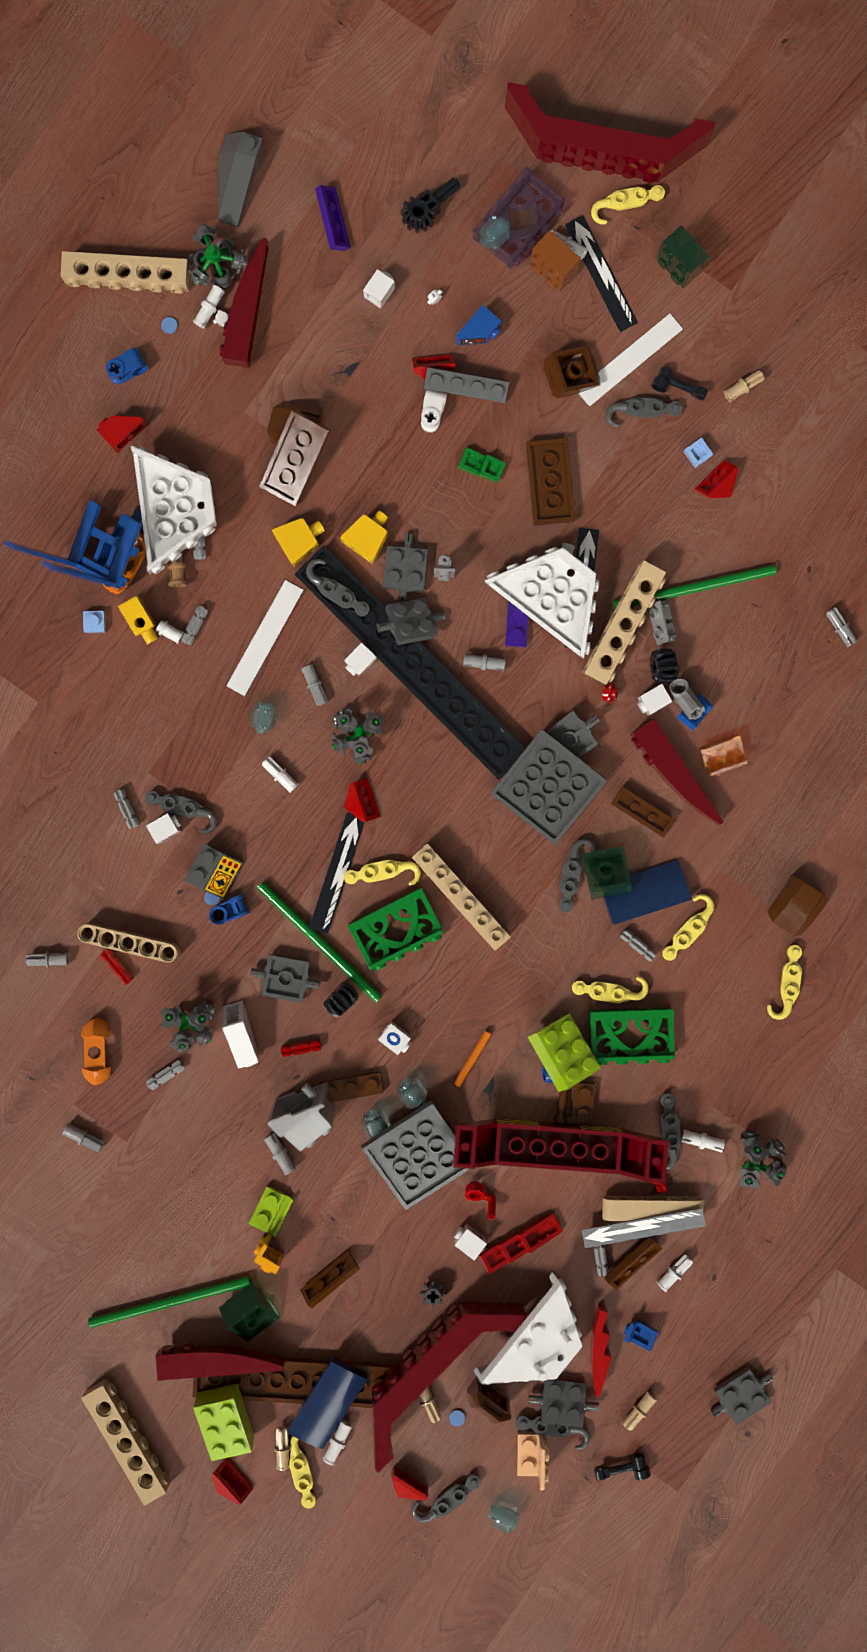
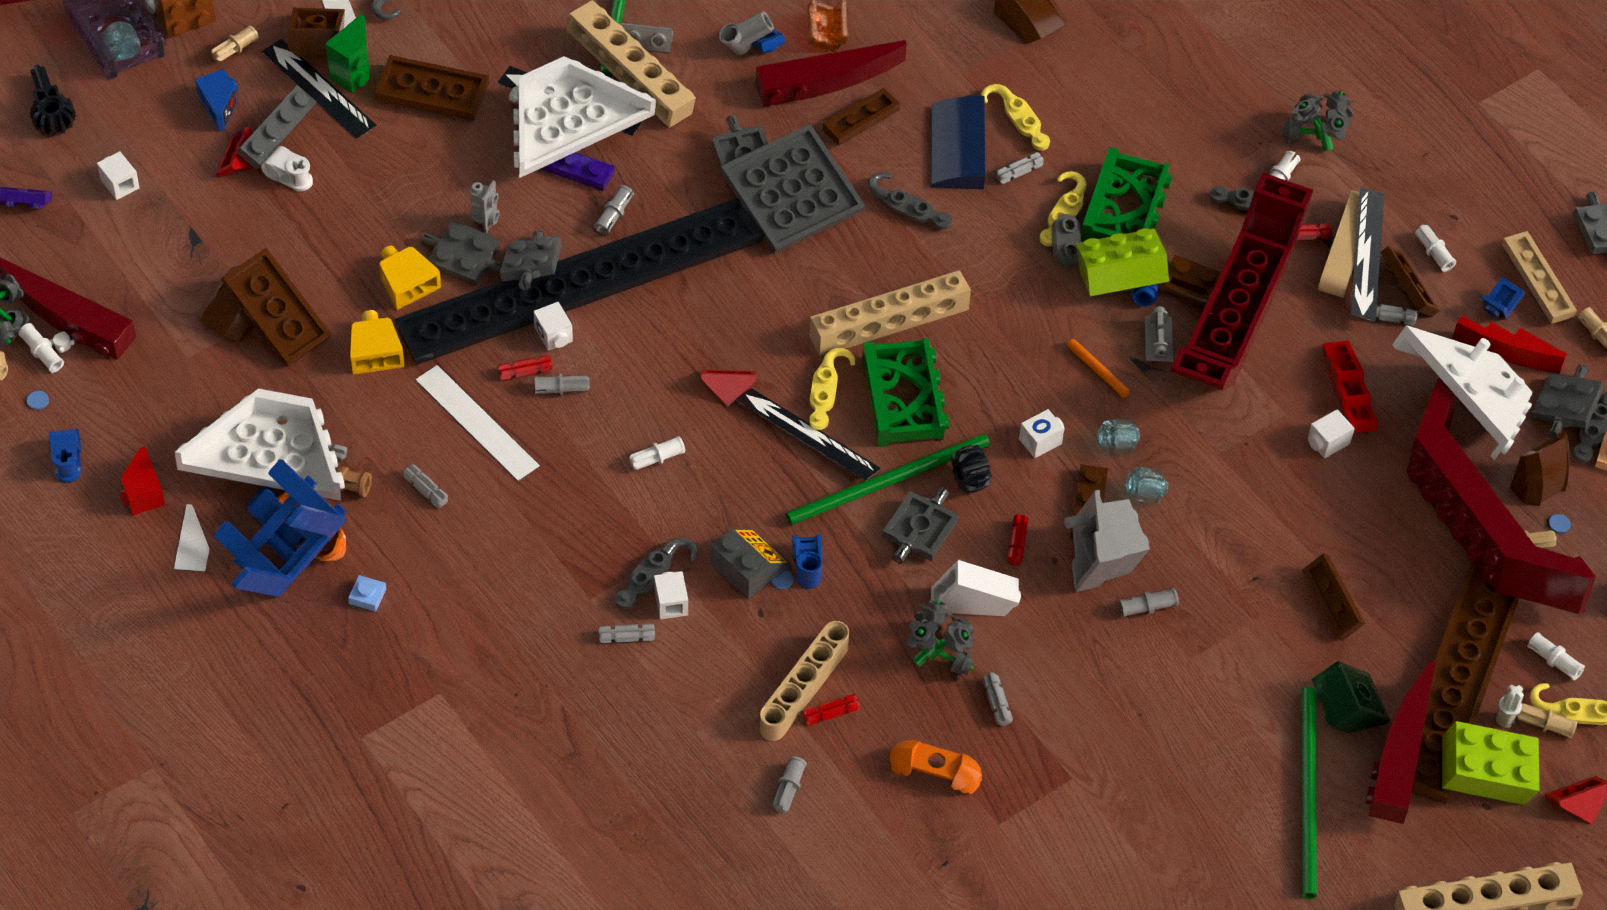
camera: 75 degrees left, 35 degrees down
light grey axle [62,1123,104,1152] -> none
yellow torso [118,596,158,645] -> none
white pin [156,621,184,644] -> none
clear light blue head [249,702,277,734] -> none
lime plate [249,1185,294,1237] -> none
light orange bracket [254,1233,284,1274] -> none
dark blue slope [287,1356,368,1449] -> none
dark grey piece [306,559,370,617] -> none
dark grey plant [331,708,385,765] -> none
plate [361,1100,470,1210] -> none
dark grey gear [420,1279,446,1308] -> none
white piece [427,289,442,305] -> none
green slope [457,447,506,483] -> none
red plate [465,1181,496,1219] -> none
clear green brick [582,846,632,900] -> none
red plate [602,682,618,704] -> none
white brick [637,684,672,715] -> none
black gear [649,648,679,684] -> none
light yellow piece [767,945,802,1020] -> none
none -> white sticker [174,504,209,571]
none -> tan axle [211,25,259,63]
none -> black sticker [261,39,377,139]
none -> green slope [325,14,370,93]
none -> red axle [498,355,552,380]
none -> dark grey plate [1052,214,1081,268]
none -> light grey hinge [1144,306,1173,362]
none -> white axle [1496,685,1524,728]
none -> tan plate [1502,231,1577,324]

